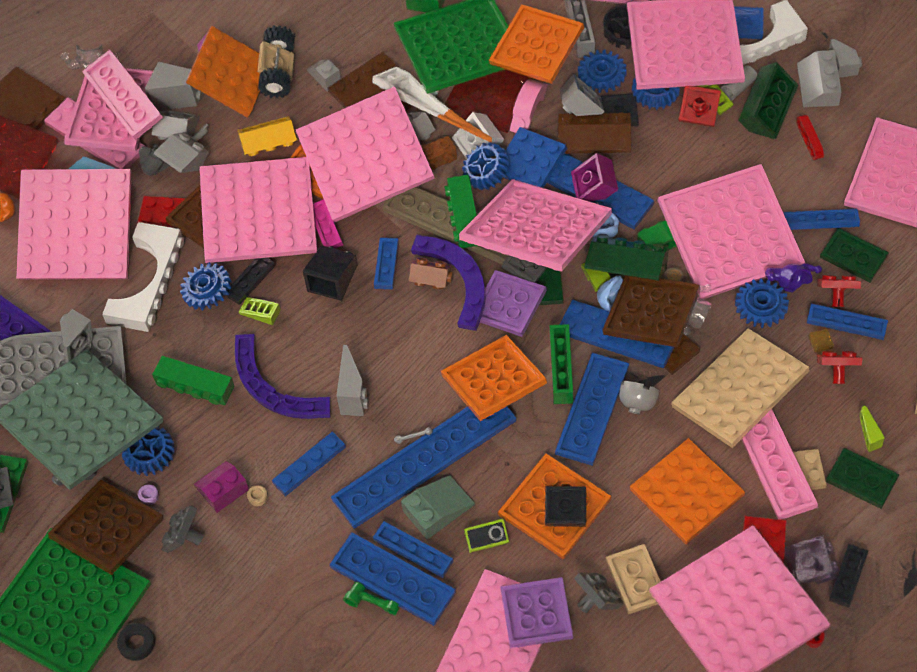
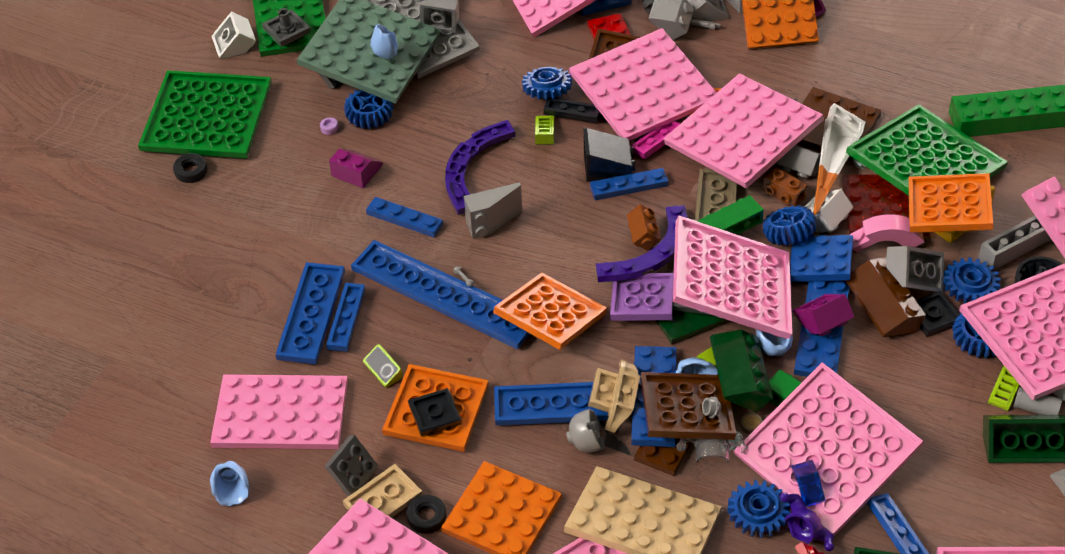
camera: 65 degrees right, 10 degrees down
reddish brown plate [48,479,164,575] -> none
white arch [102,222,184,332] -> none
green brick [152,356,235,406] -> none
dark grey plate [161,505,204,553] -> none
yellow slope [237,116,297,156] -> none
tan tile [247,485,268,506] -> none
plate [257,25,295,98] -> none
light grey slope [307,60,341,92] -> none
green brick [343,582,399,615] -> none
blue plate [374,238,399,290] -> none
sand green slope [401,475,475,540] -> none
medium lavender plate [500,577,573,648] -> none
green brick [550,324,573,404] -> none
red plate [679,86,721,127] -> none
red beam [796,114,824,160] -> none
none -> light blue hair [370,24,398,60]
none -> black tyre [407,495,447,534]
none -> tan plate [588,360,640,433]
none -> blue plate [590,168,668,200]
none -> light grey plate [702,397,721,418]
none -> clear blue slope [791,460,826,507]

